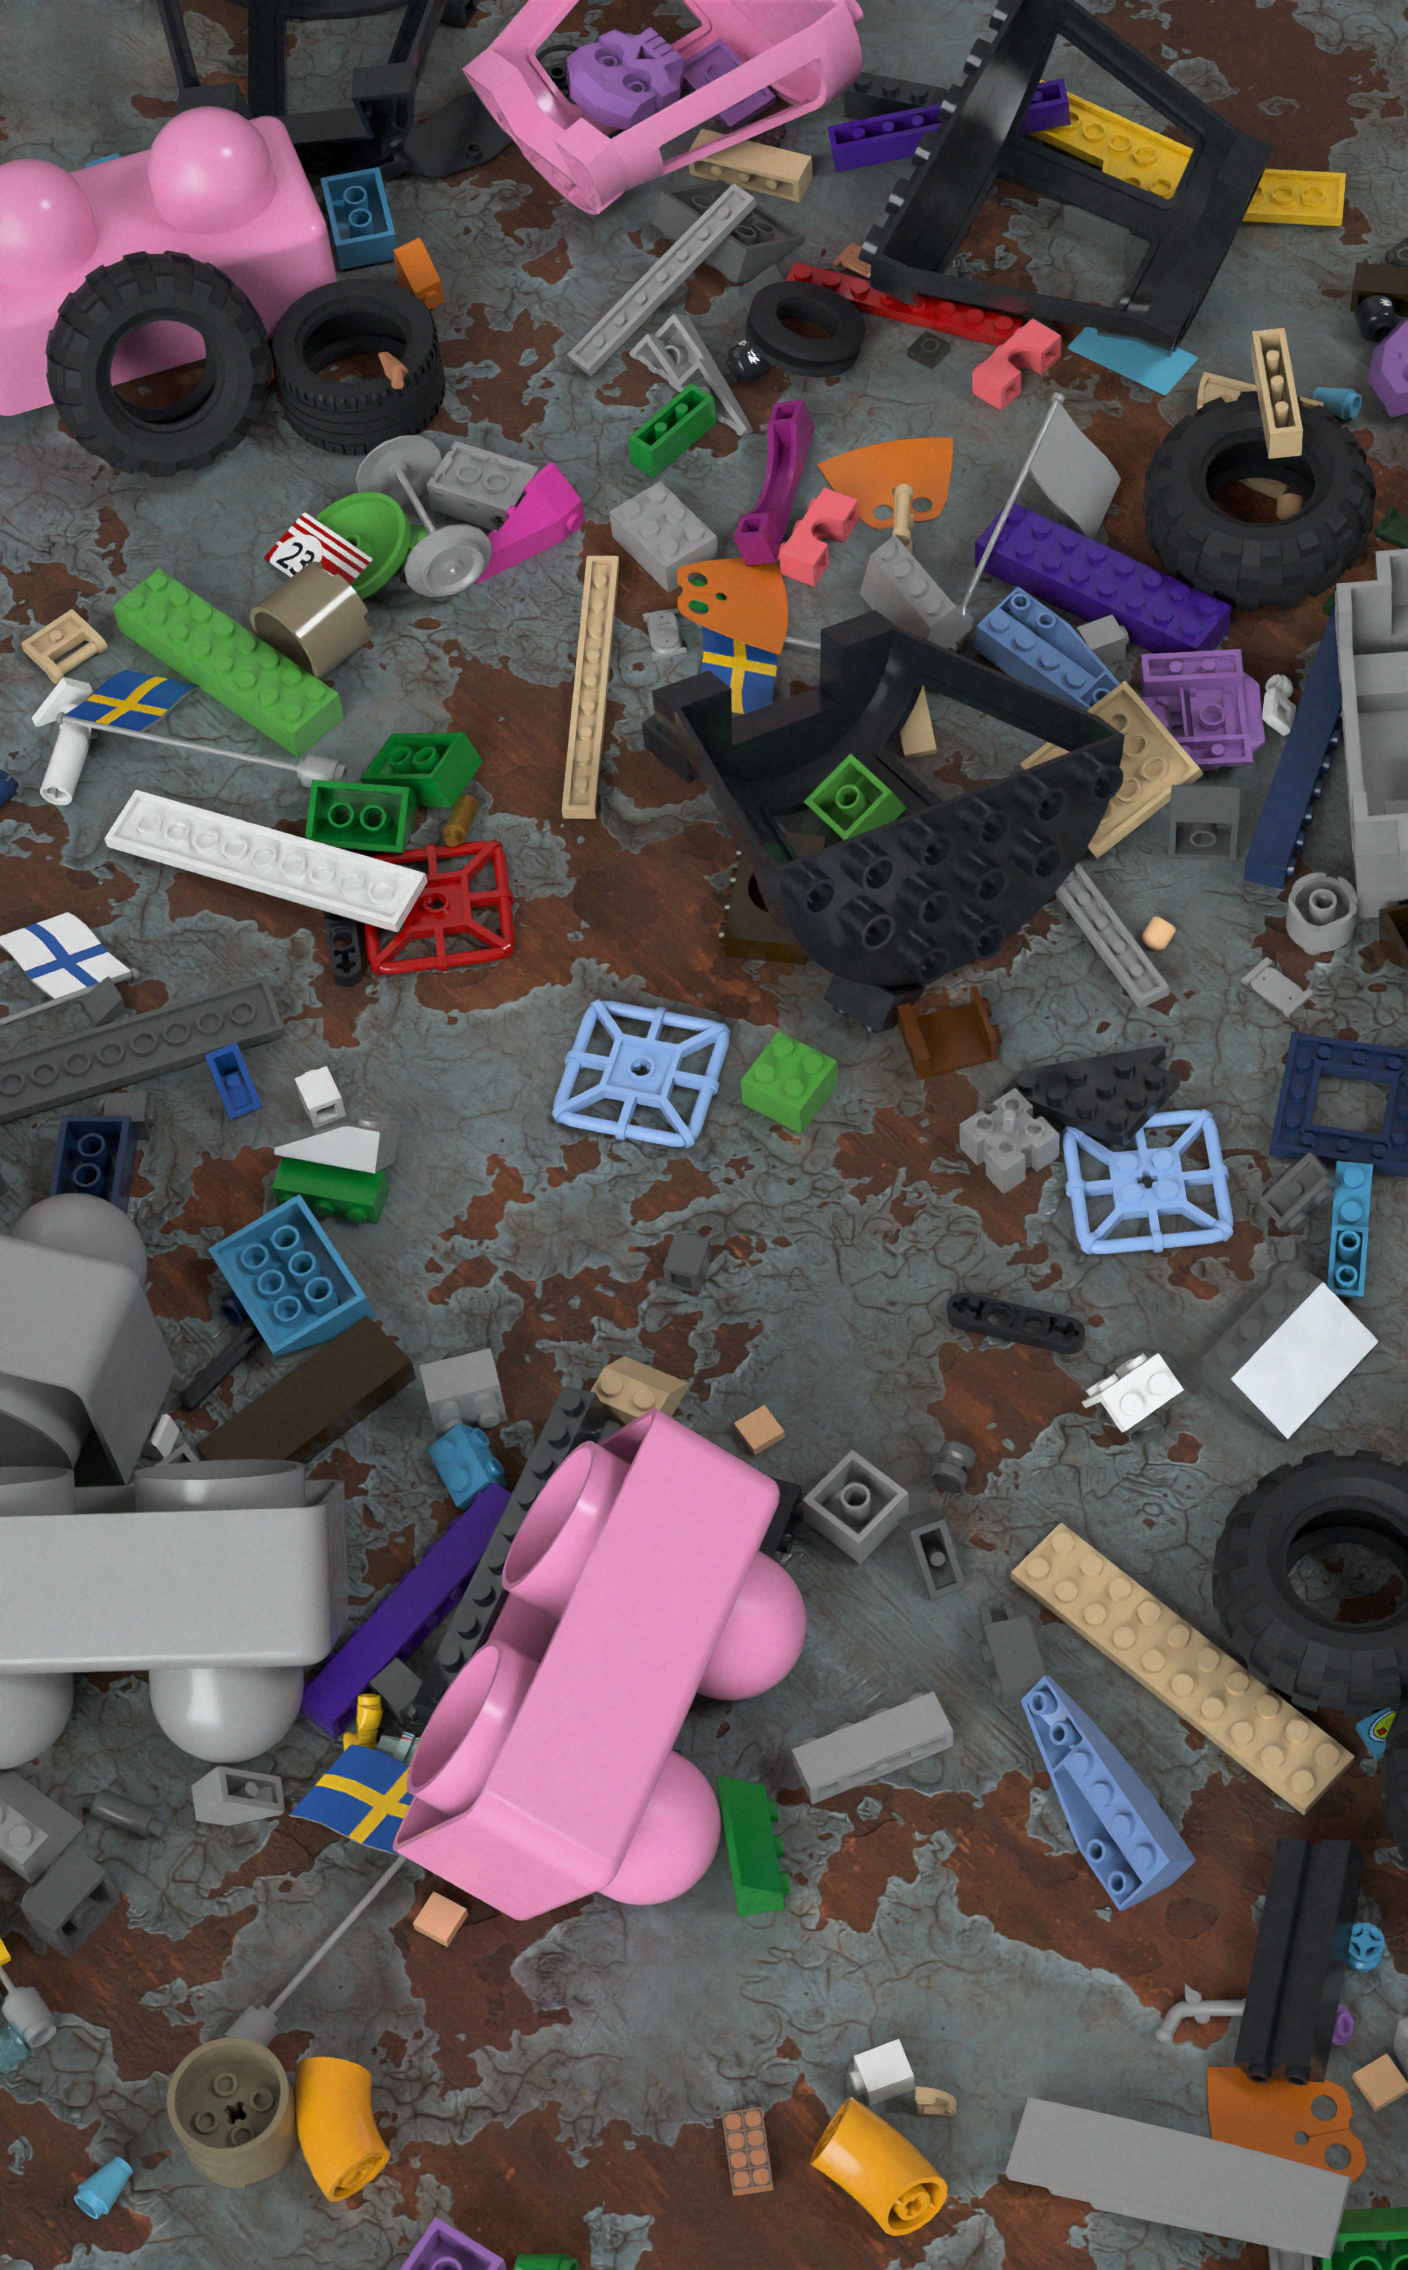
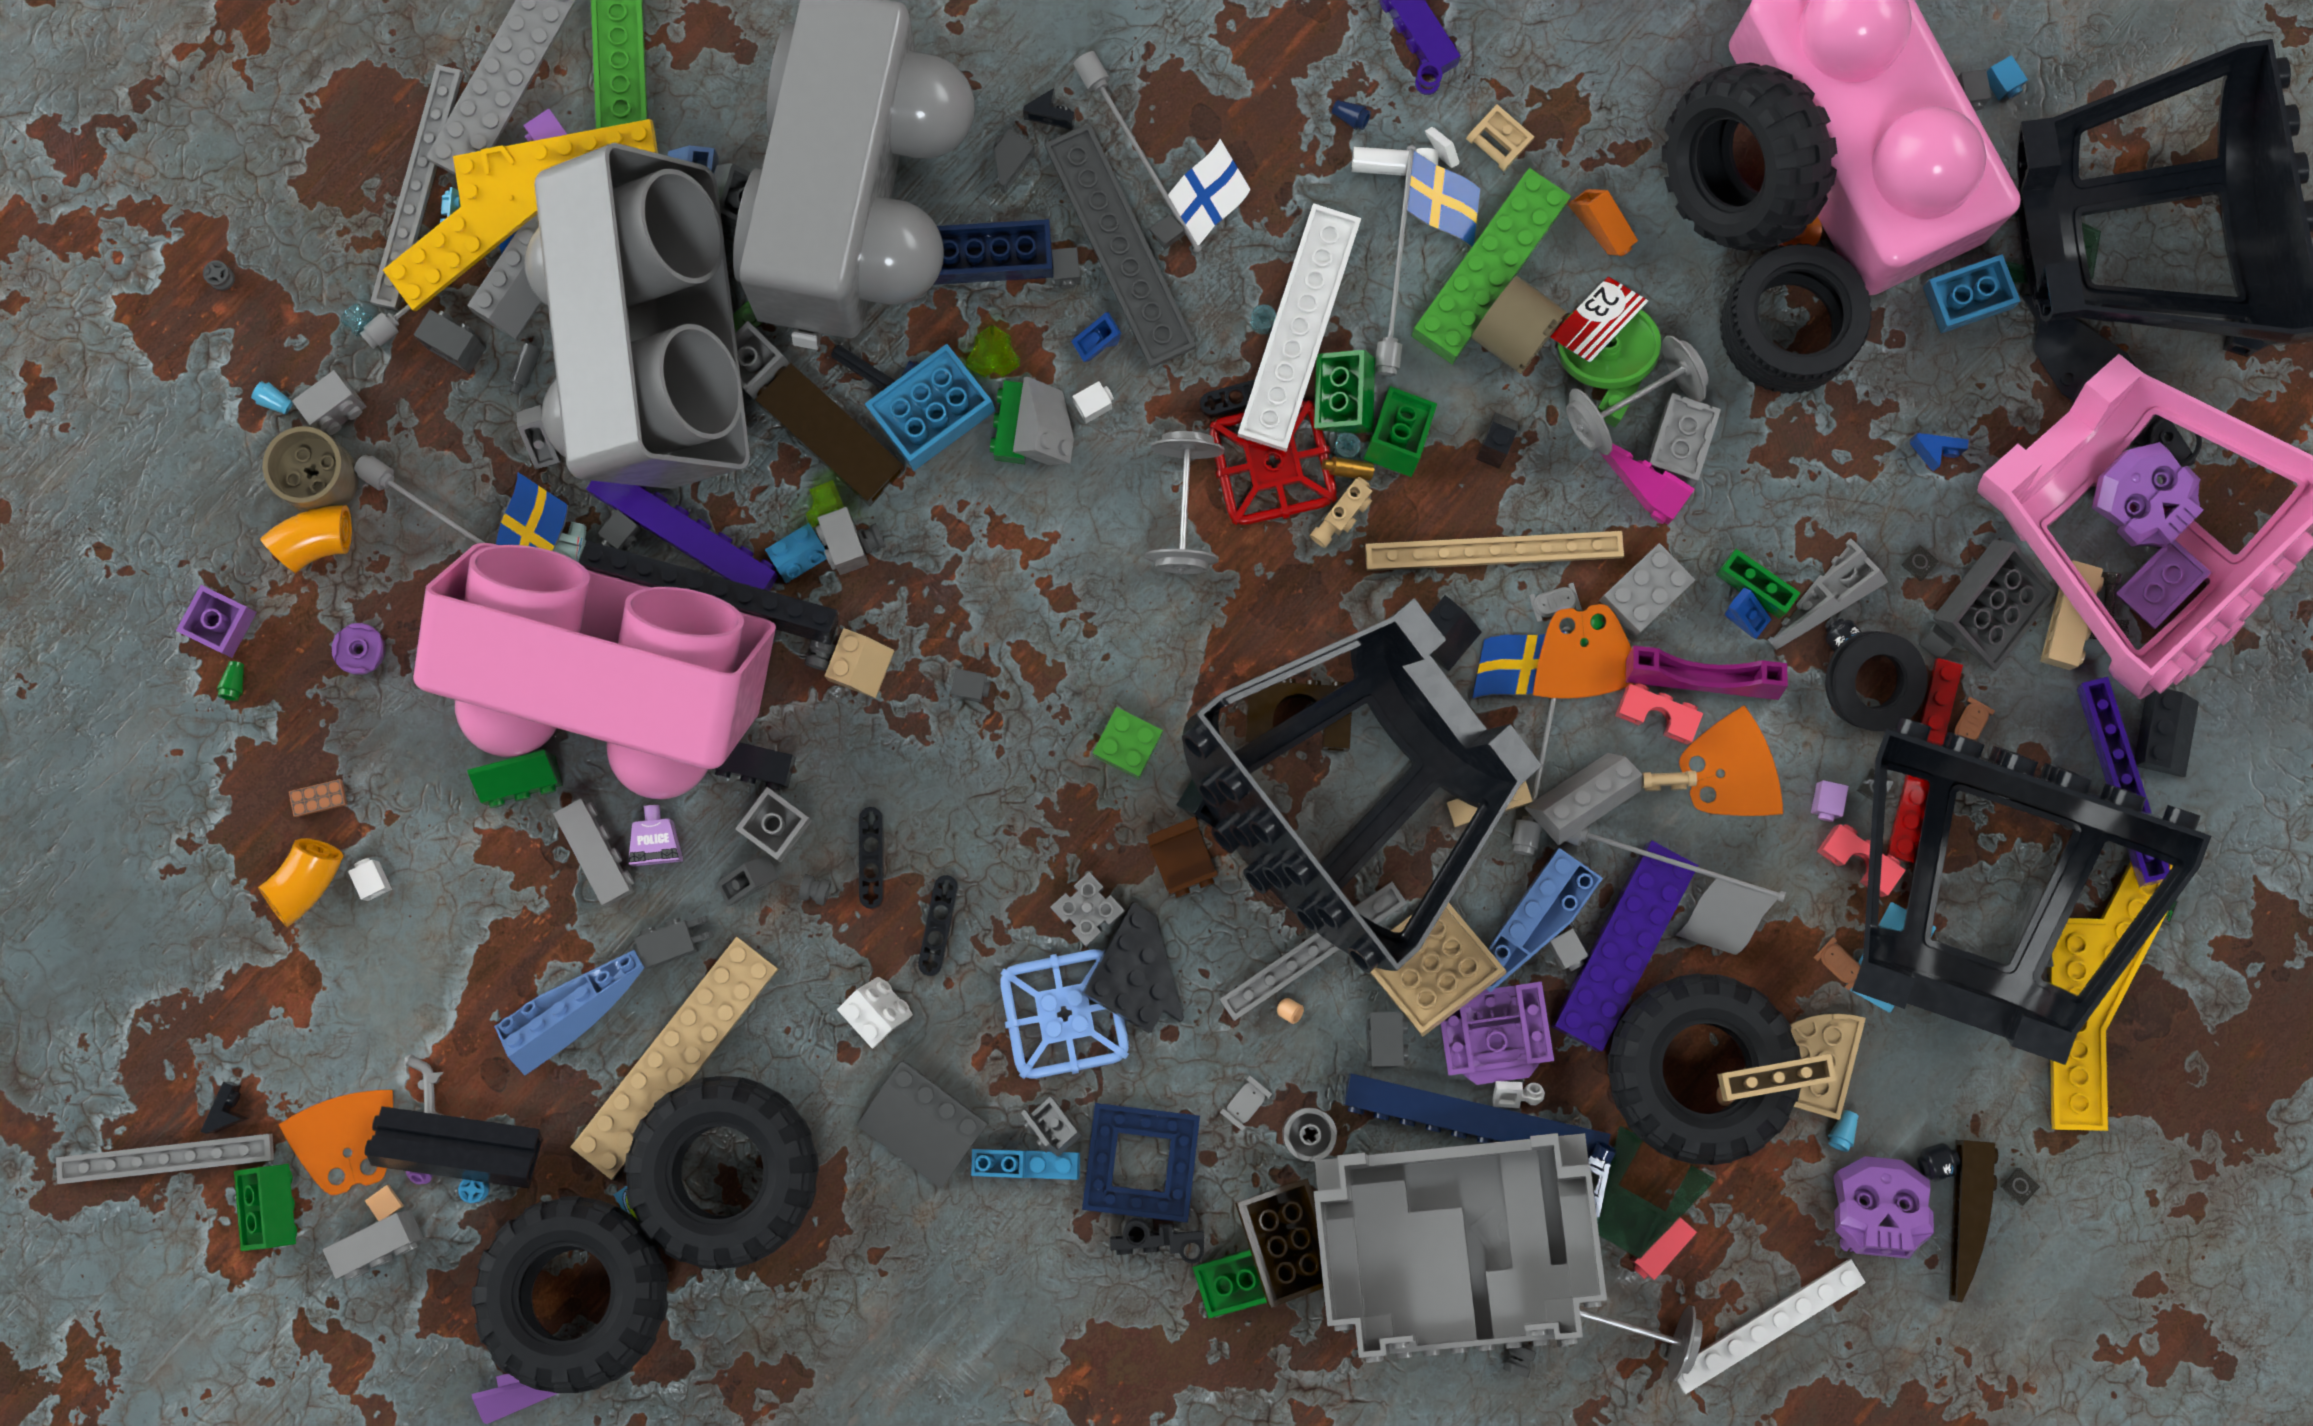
camera: 75 degrees right, 25 degrees up
yellow arm [343,1694,384,1751] -> none
nougat bar [378,352,409,389] -> none
orange slope [393,238,444,310] -> none
light blue plate [552,999,731,1149] -> none
light grey plate [567,183,758,376] -> none
light nougat tile [734,1405,785,1456] -> none
bright green brick [804,754,906,841] -> none
tan tile [915,2086,957,2117] -> none
light grey slope [1005,2097,1352,2259] -> none
none -> light grey brick [292,370,367,435]
none -> medium lavender plate [332,623,385,675]
none -> lavender torso [629,805,683,866]
none -> clear neon green brick [805,480,845,528]
none -> black beam [859,807,884,909]
none -> clear neon green brick [966,325,1020,377]
none -> light grey axle [1145,431,1225,574]
none -> clear light blue wheel [1250,304,1276,334]
none -> tan brick [1309,477,1372,548]
none -> clear light blue wheel [1334,433,1361,460]
none -> black slope [1476,412,1519,469]
none -> orange slope [1568,189,1638,256]
none -> blue slope [1725,588,1772,639]
none -> lavender brick [1811,780,1849,822]
none -> nougat piece [1813,937,1860,991]
none -> blue slope [1910,433,1969,471]

